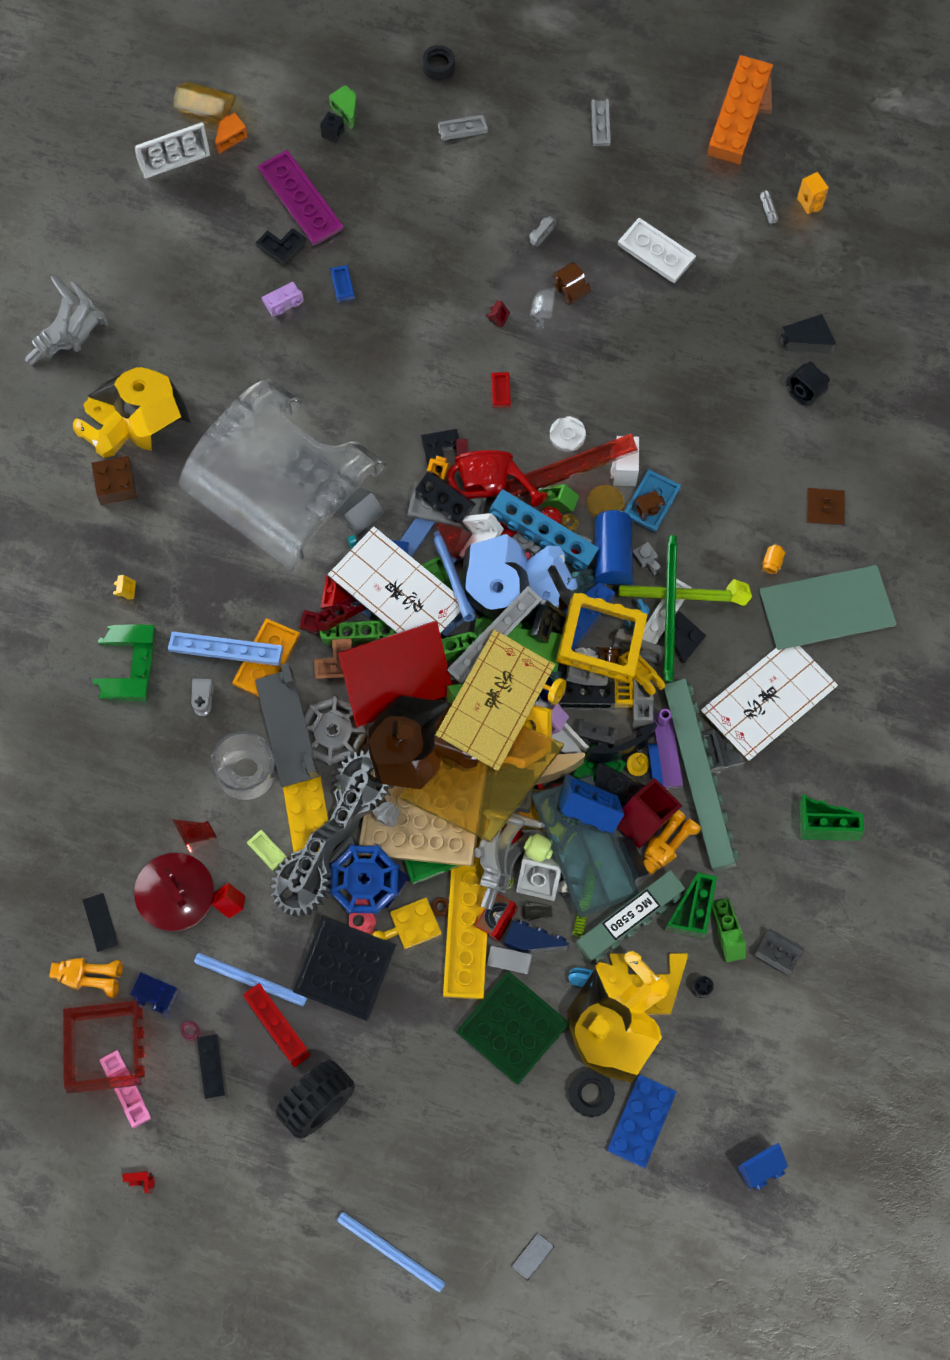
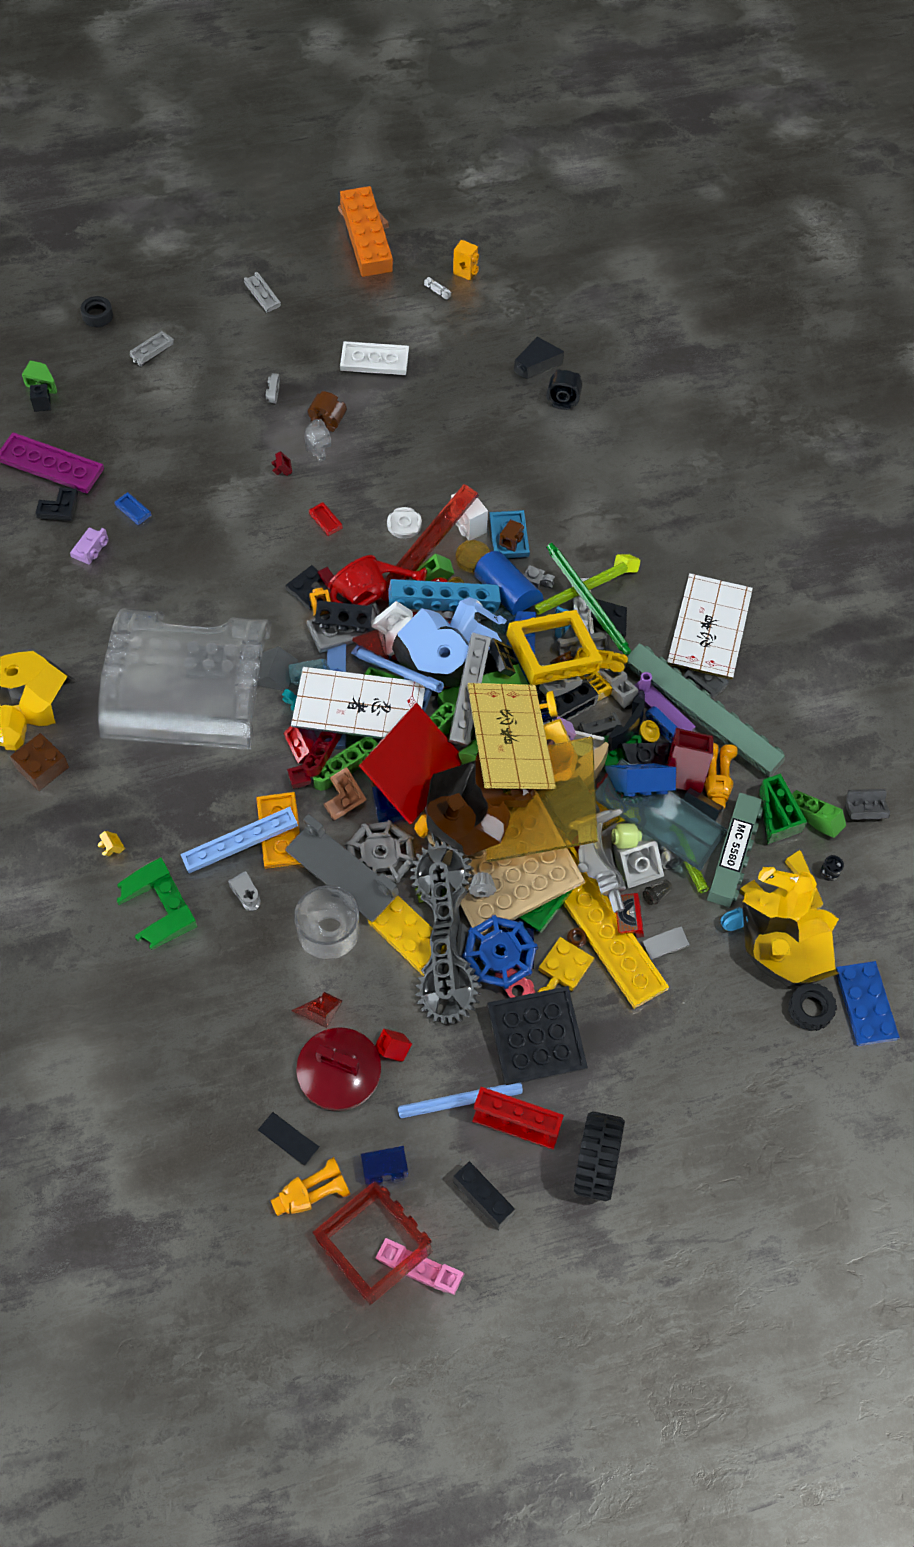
camera: 35 degrees left, 10 degrees down
red bracket [123,1171,155,1194] -> none
clear pink bush [181,1021,200,1041] -> none
yellowish green tile [246,830,287,872] -> none
light blue axle [337,1212,445,1292] -> none
dark green plate [456,970,569,1086] -> none
dark blue slope [504,920,569,953] -> none
slope [511,1234,554,1281] -> none
sand green piece [759,565,897,650] -> none
light orange brick [762,545,786,574] -> none
green wedge [799,794,864,841] -> none
reddish brown piece [807,488,845,525] -> none
none -> clear light blue slope [289,659,330,685]

